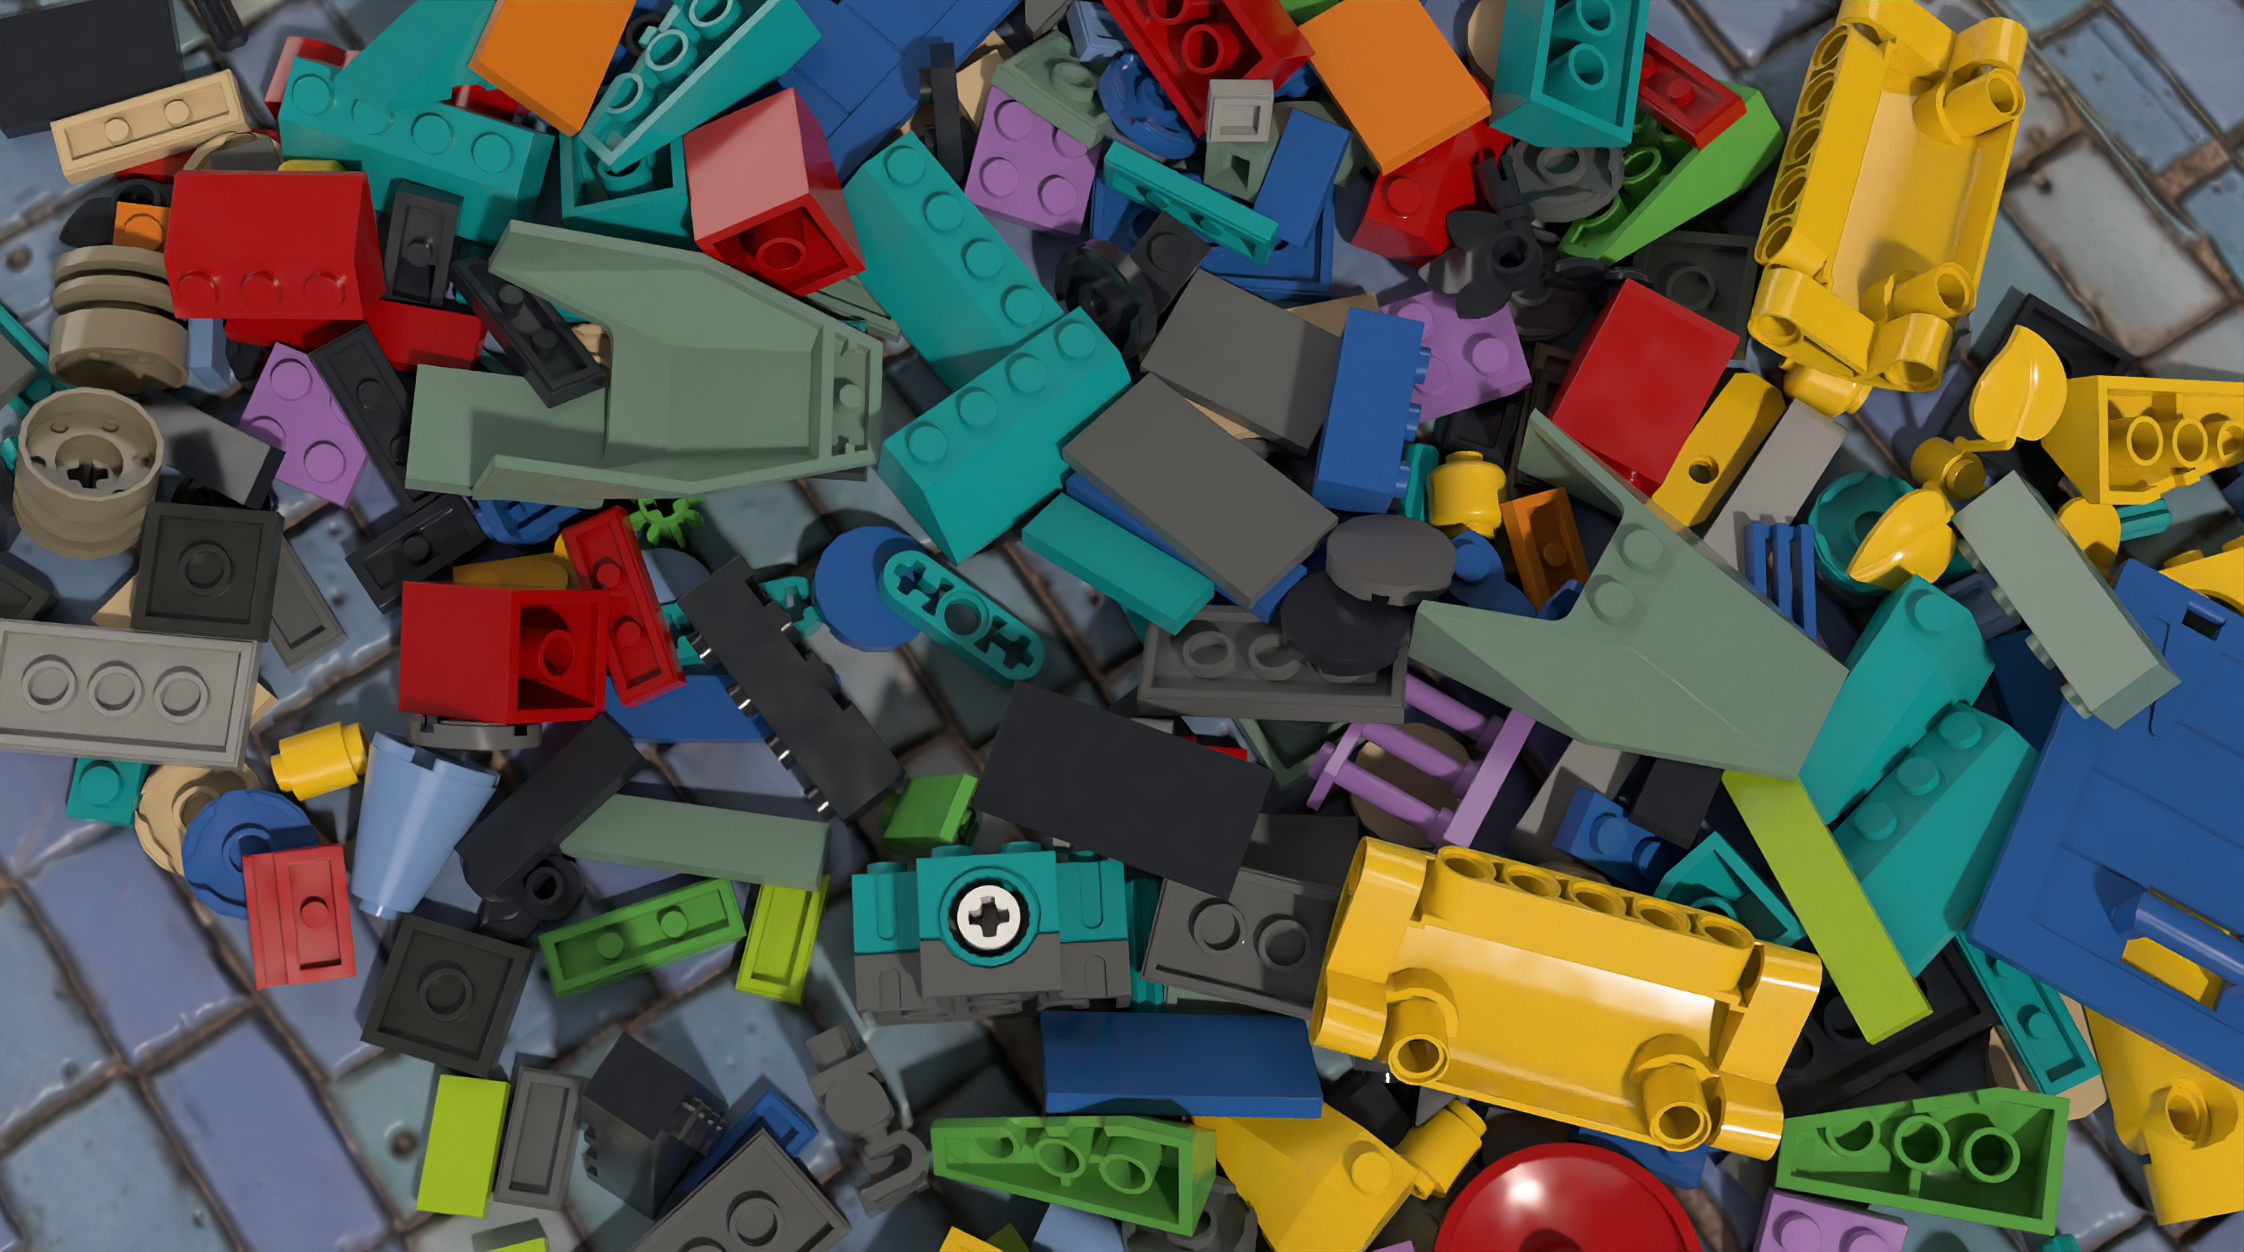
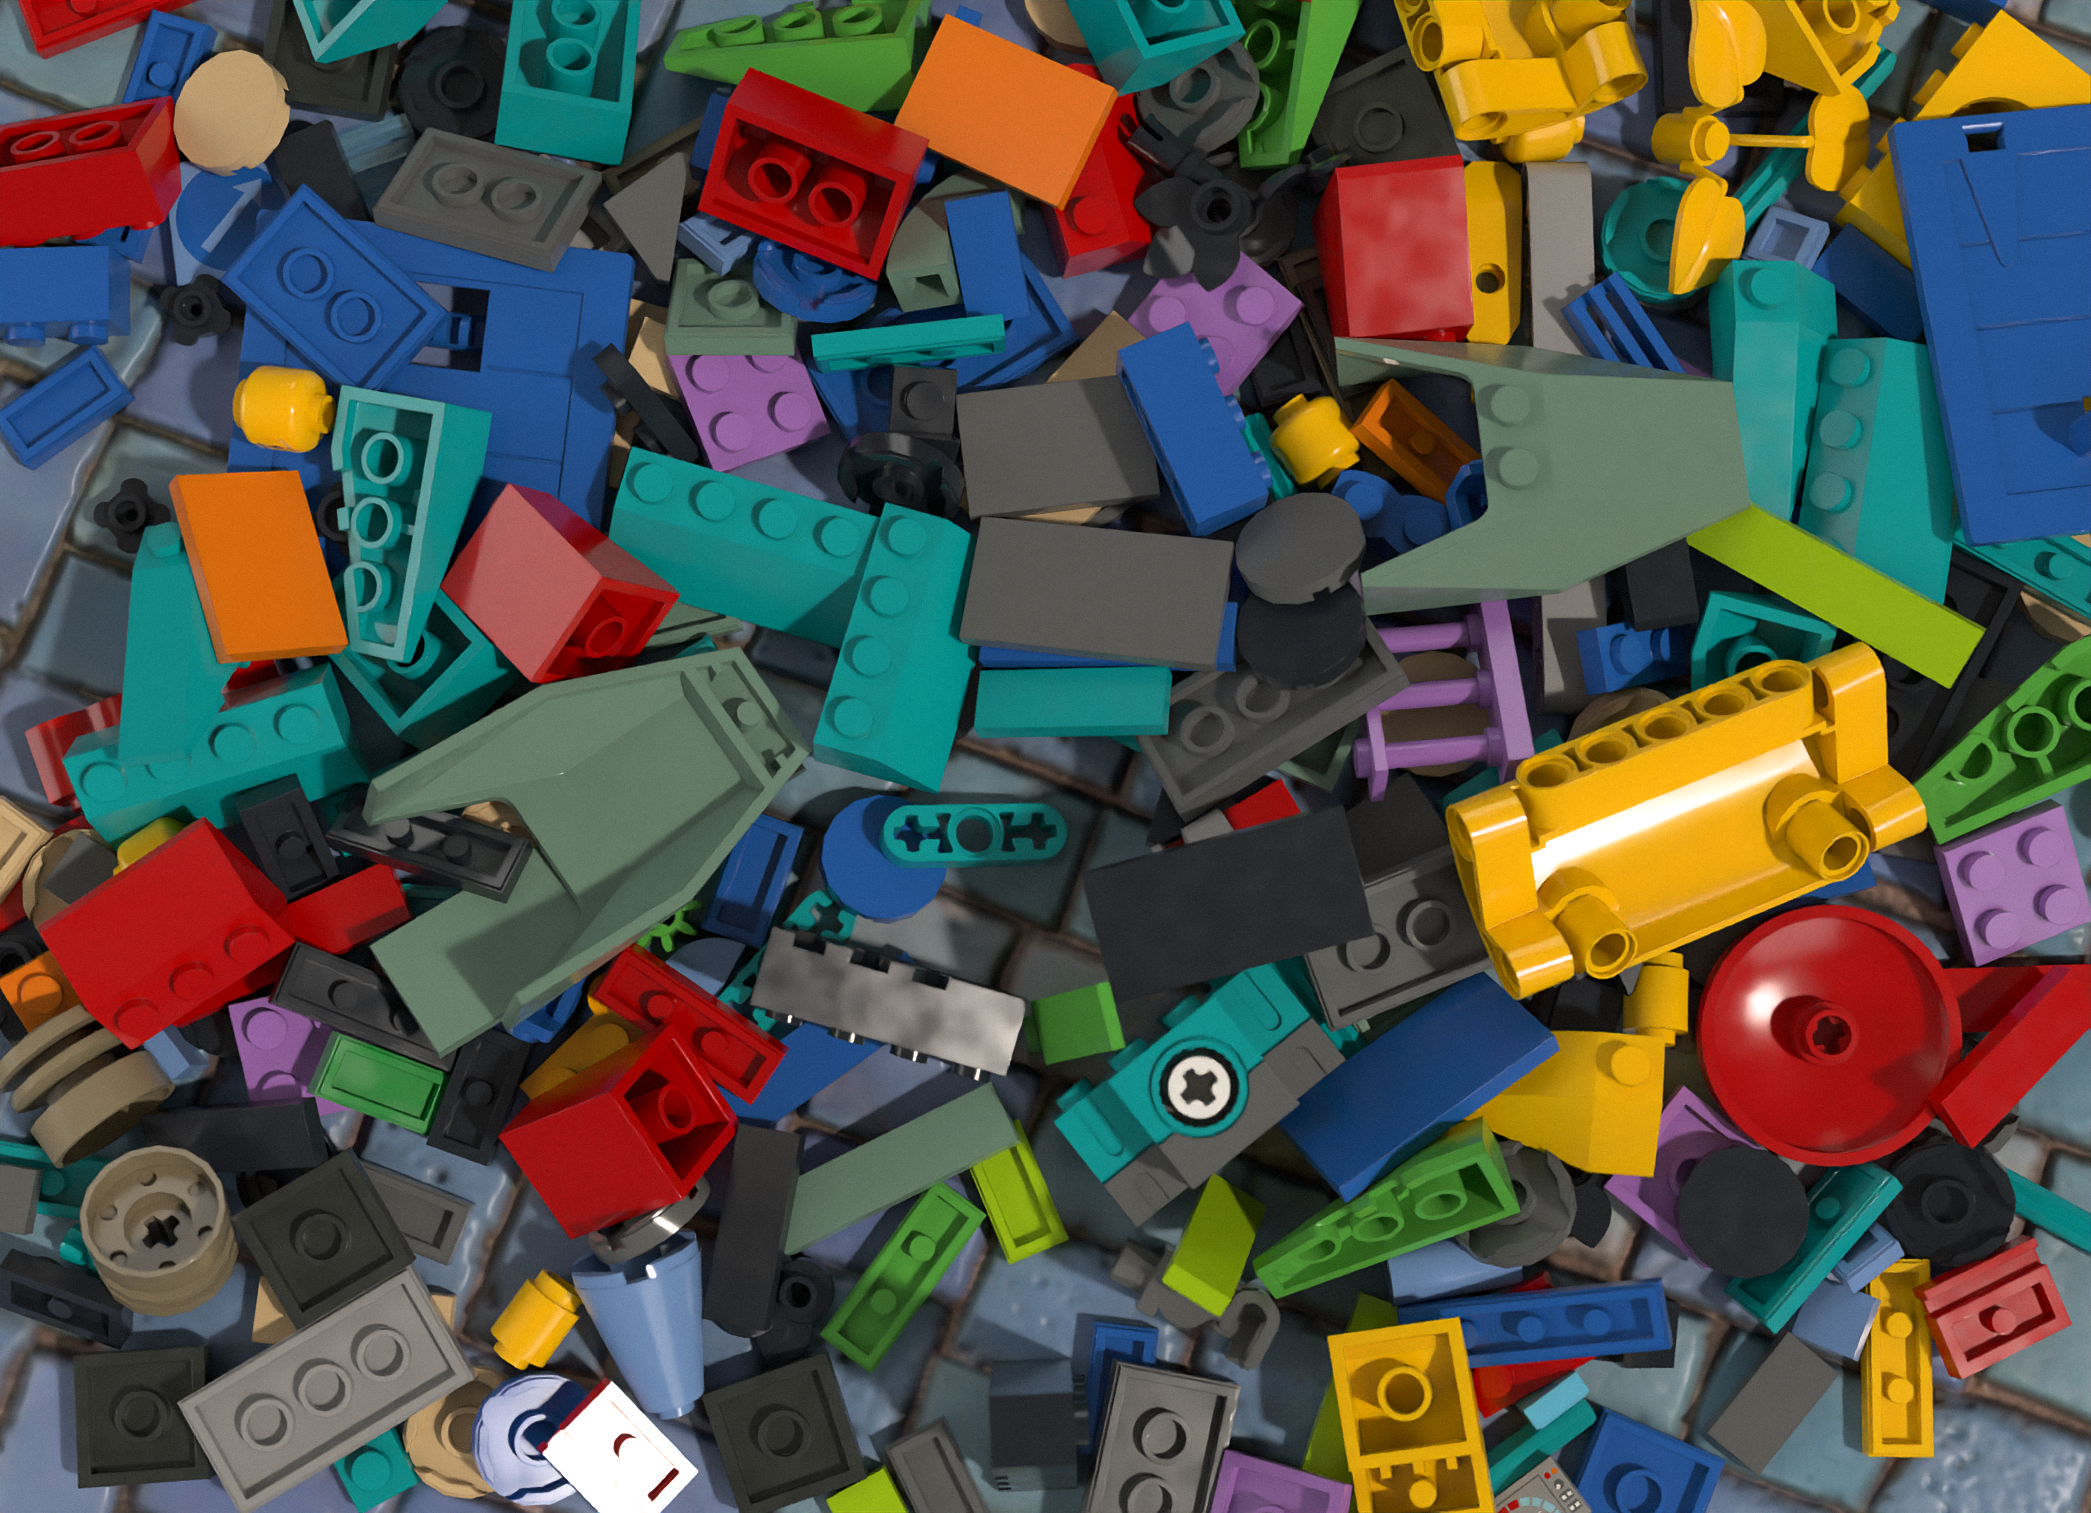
camera: 30 degrees left, 10 degrees up
light grey tile [1205,79,1274,142] -> none
sand green brick [1951,470,2182,730] -> none
none -> green tile [306,1030,452,1137]
none -> blue tile [701,814,806,949]
none -> lime tile [1162,1173,1267,1317]

